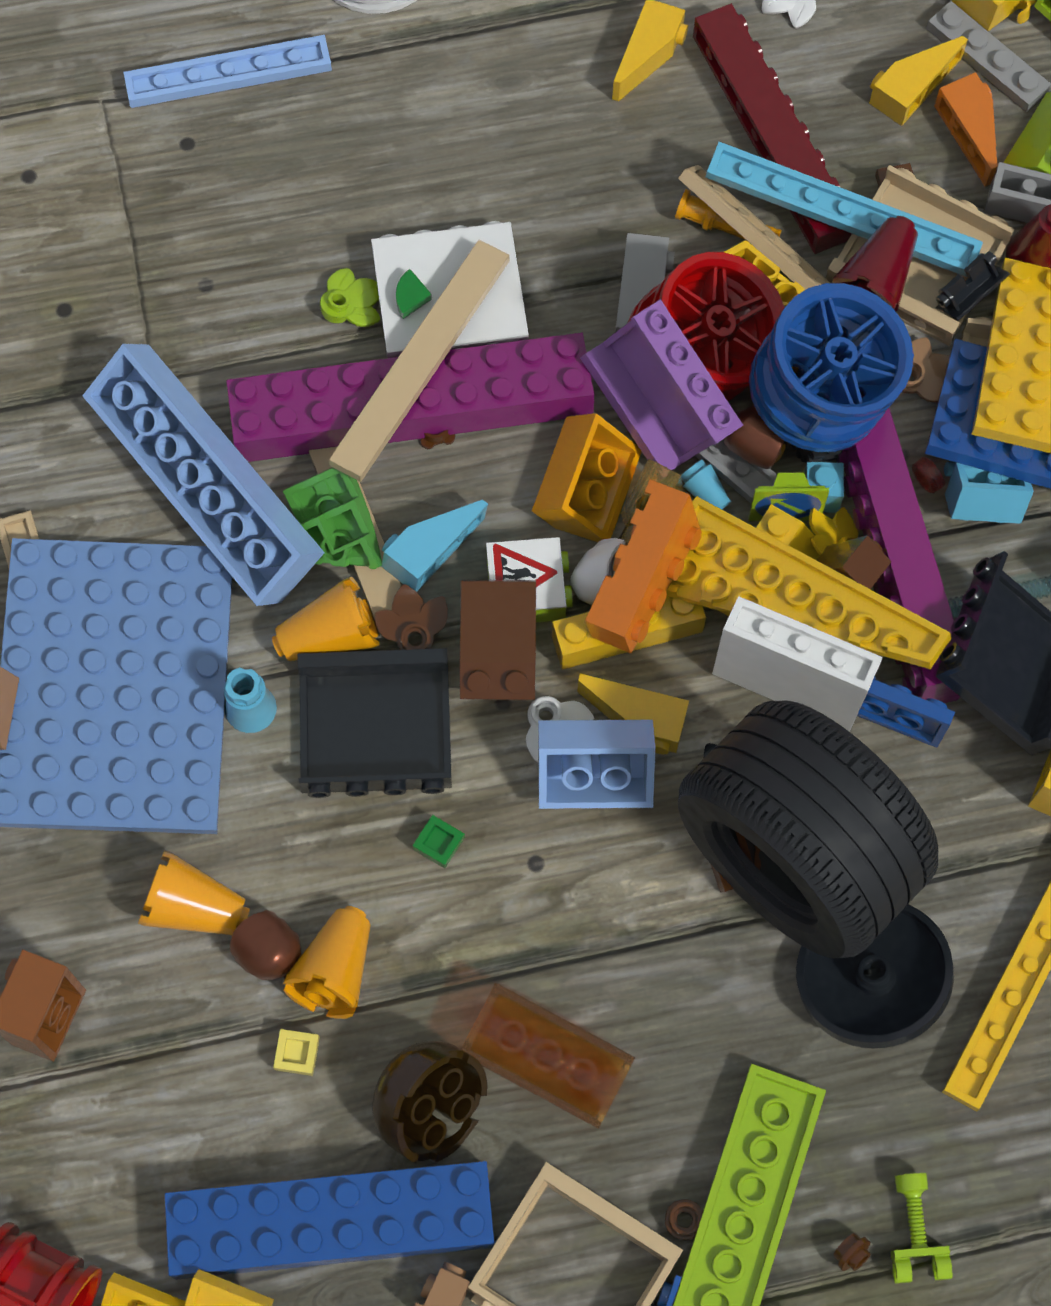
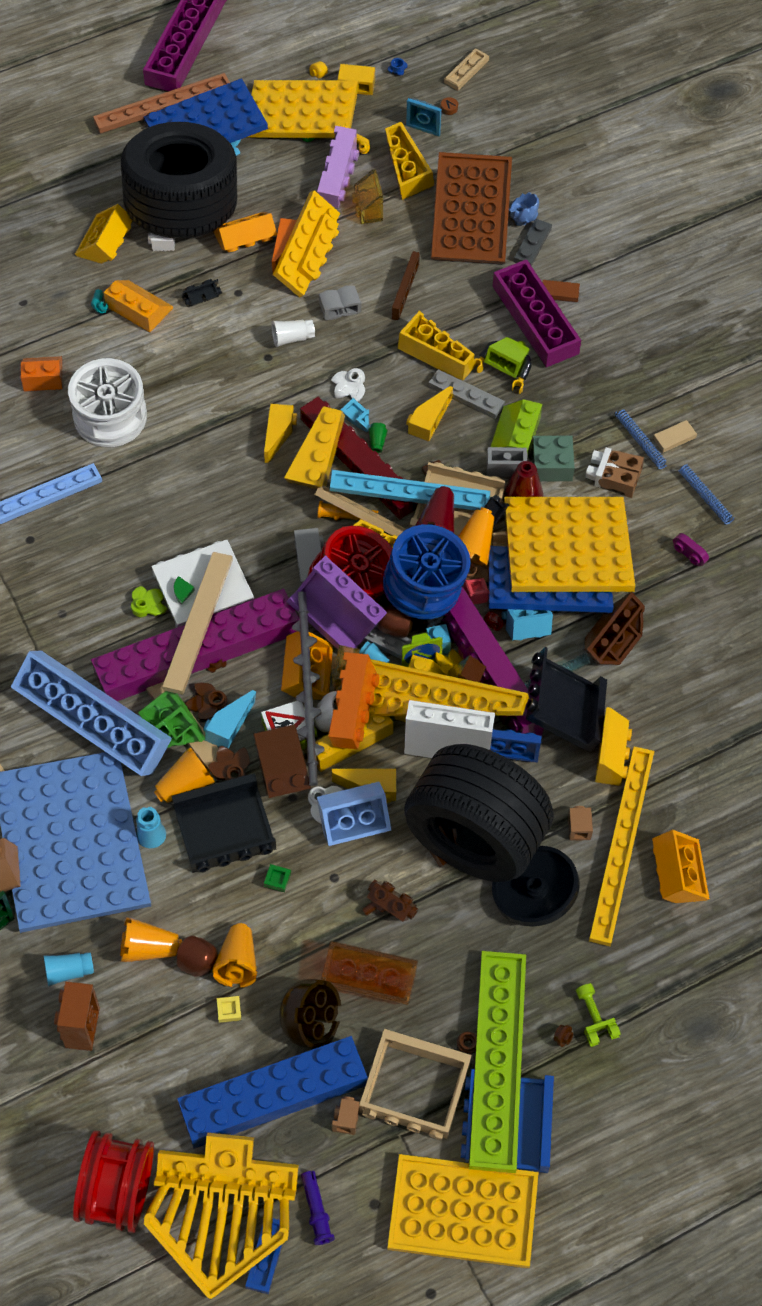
camera: 15 degrees left, 10 degrees down
orange slope [934,72,997,187] -> none
none -> medium azure plant [43,953,94,987]
none -> reddish brown plate [185,683,227,720]
none -> yellow wedge [284,406,345,489]
none -> flat silver plant [292,591,324,786]
none -> medium azure slope [341,398,370,432]
none -> reddish brown brick [363,880,418,922]
none -> green cone [368,423,388,453]
none -> light orange cone [458,507,494,566]
none -> coral slope [463,578,489,604]
none -> medium nougat brick [568,806,593,840]

